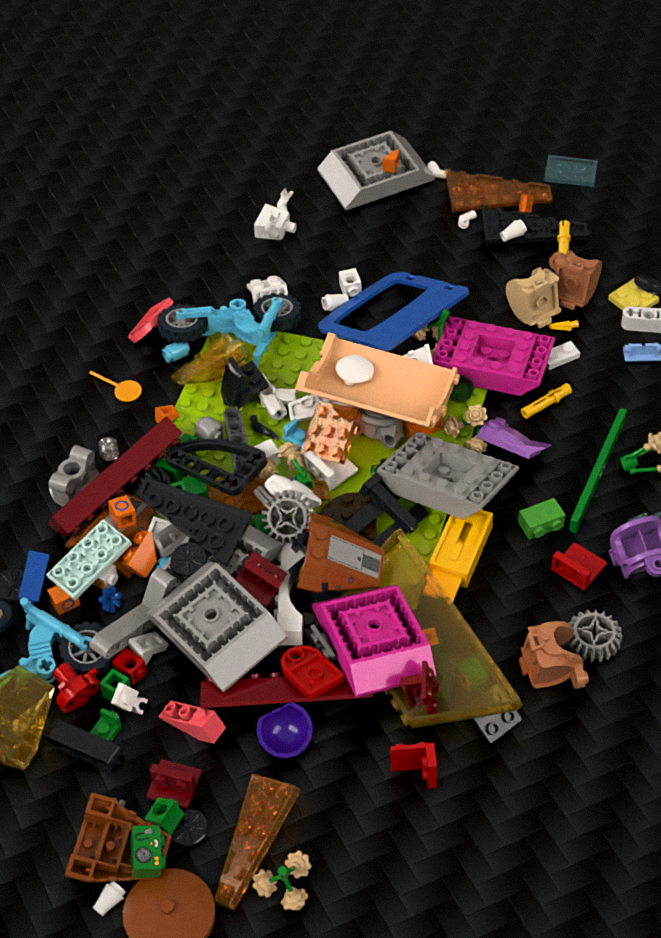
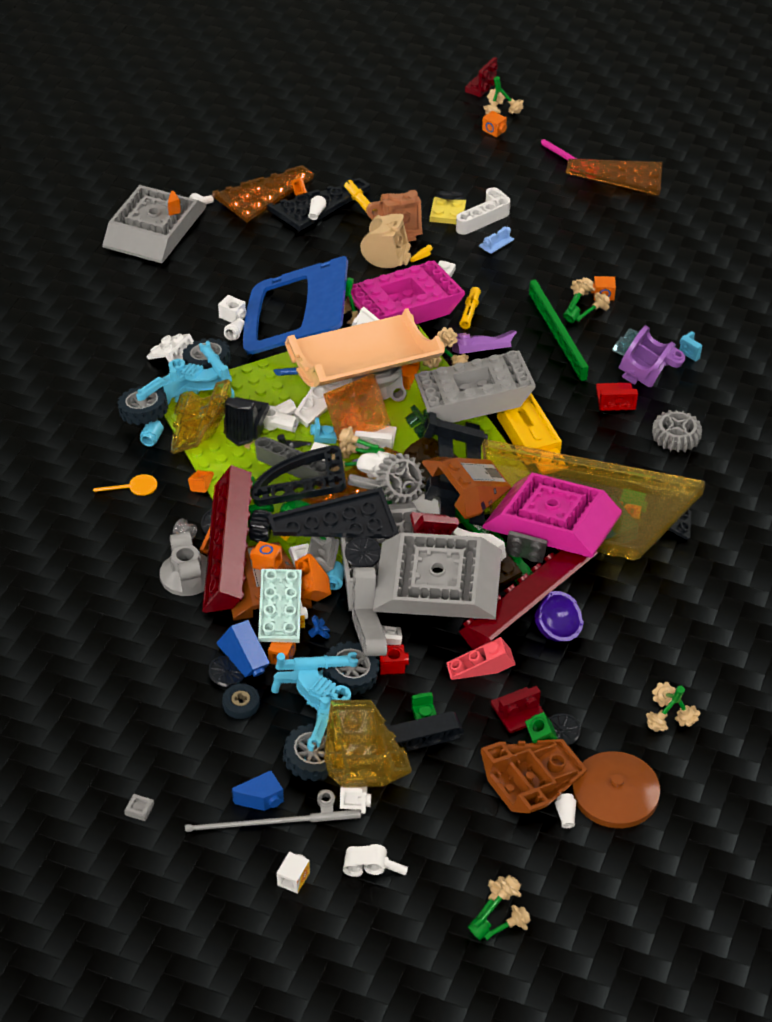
camera: 45 degrees left, 5 degrees down
red piece [53,663,100,712] -> none
green brick [99,668,131,702] -> none
white plate [111,683,148,715] -> none
coral plate [128,298,174,343] -> none
green brick [131,825,166,878] -> none
light grey head [195,416,223,439] -> none
clear orange wing [214,773,301,910] -> none
white torso [254,188,297,240] -> none
red plate [281,645,345,701] -> none
white dish [336,355,374,385] -> none
red bracket [390,742,437,788] -> none
dark red bracket [400,661,439,720] -> none
white arm [458,210,477,229] -> none
bright green brick [518,498,565,540] -> none
nougat animal [519,621,589,689] -> none
clear light blue tile [544,155,598,187] -> none

